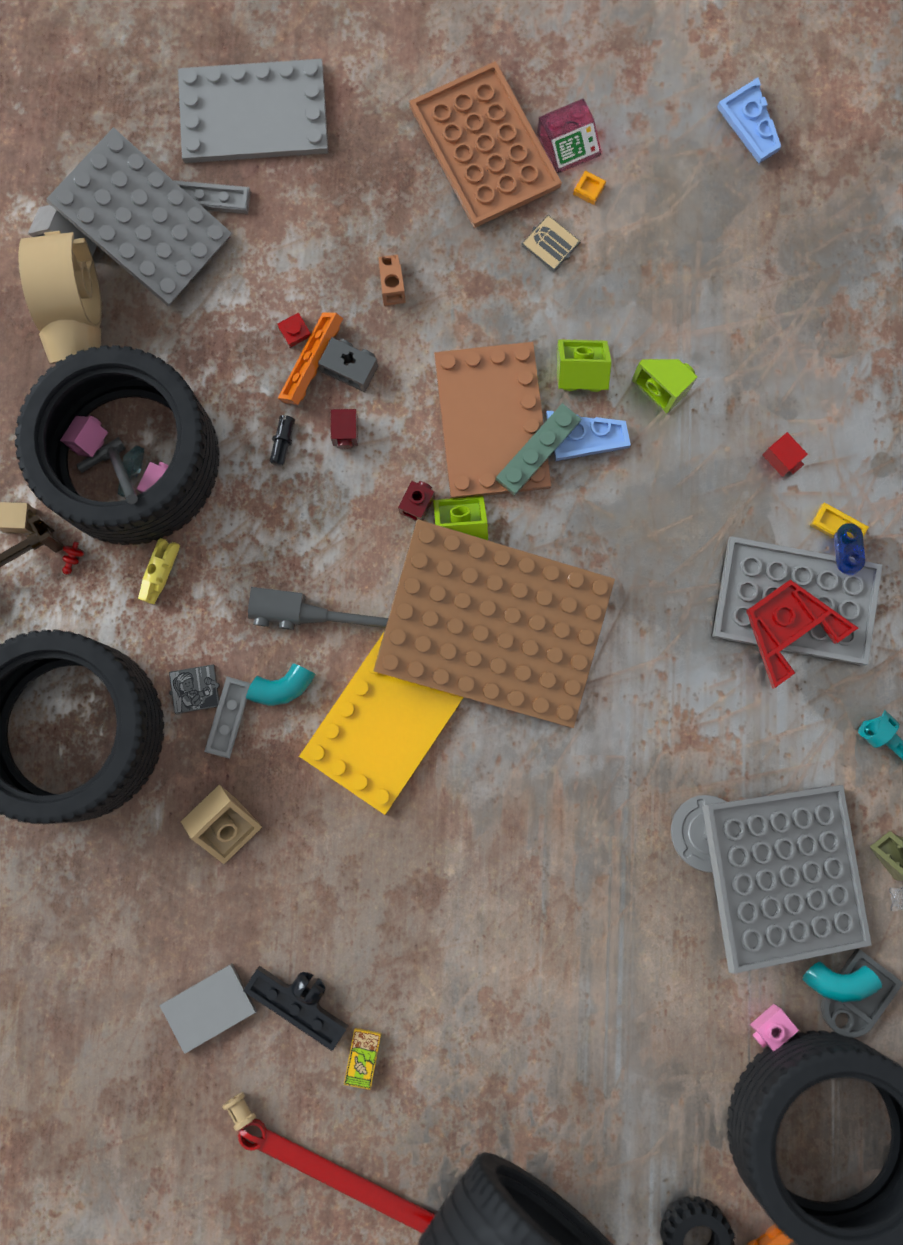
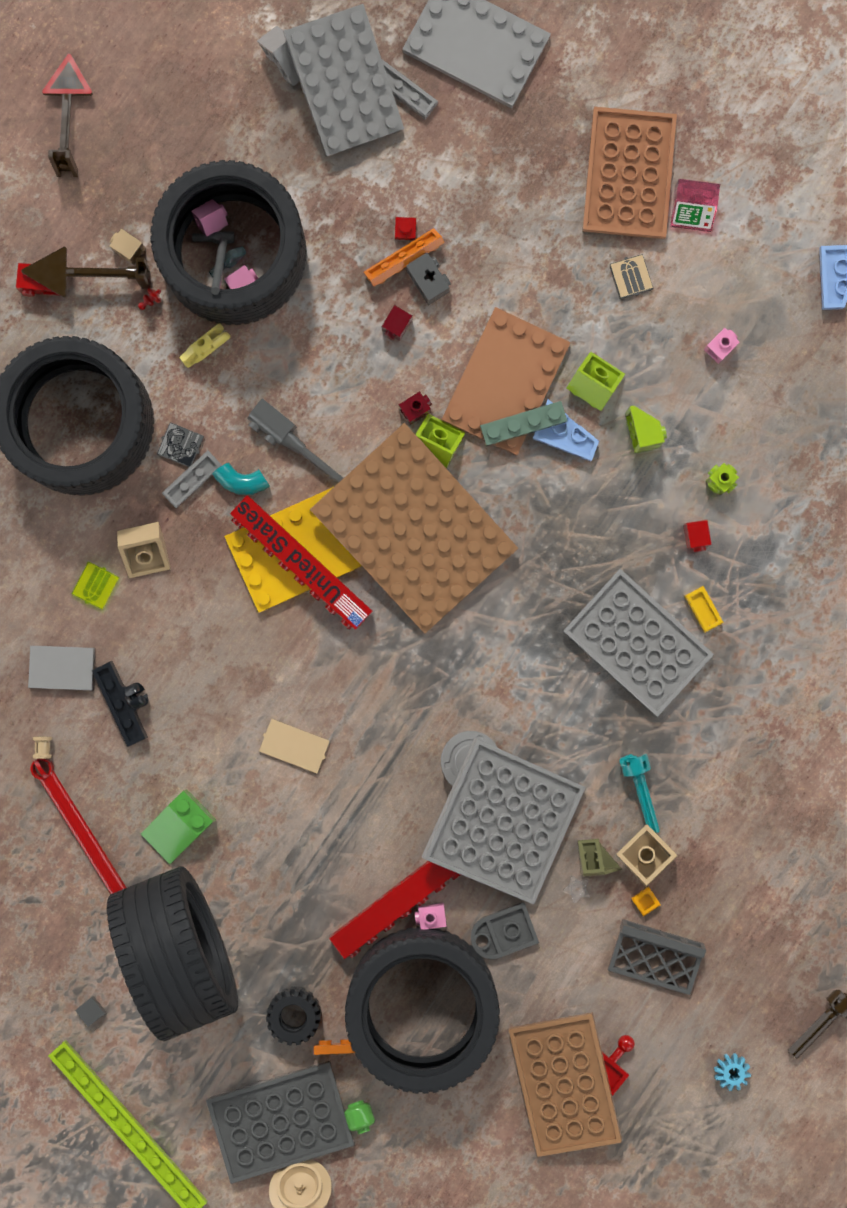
camera: 30 degrees right, 5 degrees up
tan animal [19,231,102,364] -> none
black axle [270,415,295,466] -> none
tile [344,1028,381,1090] -> none
nougat leg [378,254,406,306] -> none
light orange tile [573,170,607,205] -> none
red wing [746,580,858,689] -> none
teal cylinder [802,961,882,1002] -> none
clear blue plate [834,523,865,575] -> none
none -> clear neon green piece [71,561,120,610]
none -> bright green slope [141,789,216,864]
none -> red brick [230,495,373,630]
none -> tan piece [259,719,330,773]
none -> red brick [329,861,461,959]
none -> bright pink brick [704,328,739,364]
none -> lime brick [705,463,739,495]

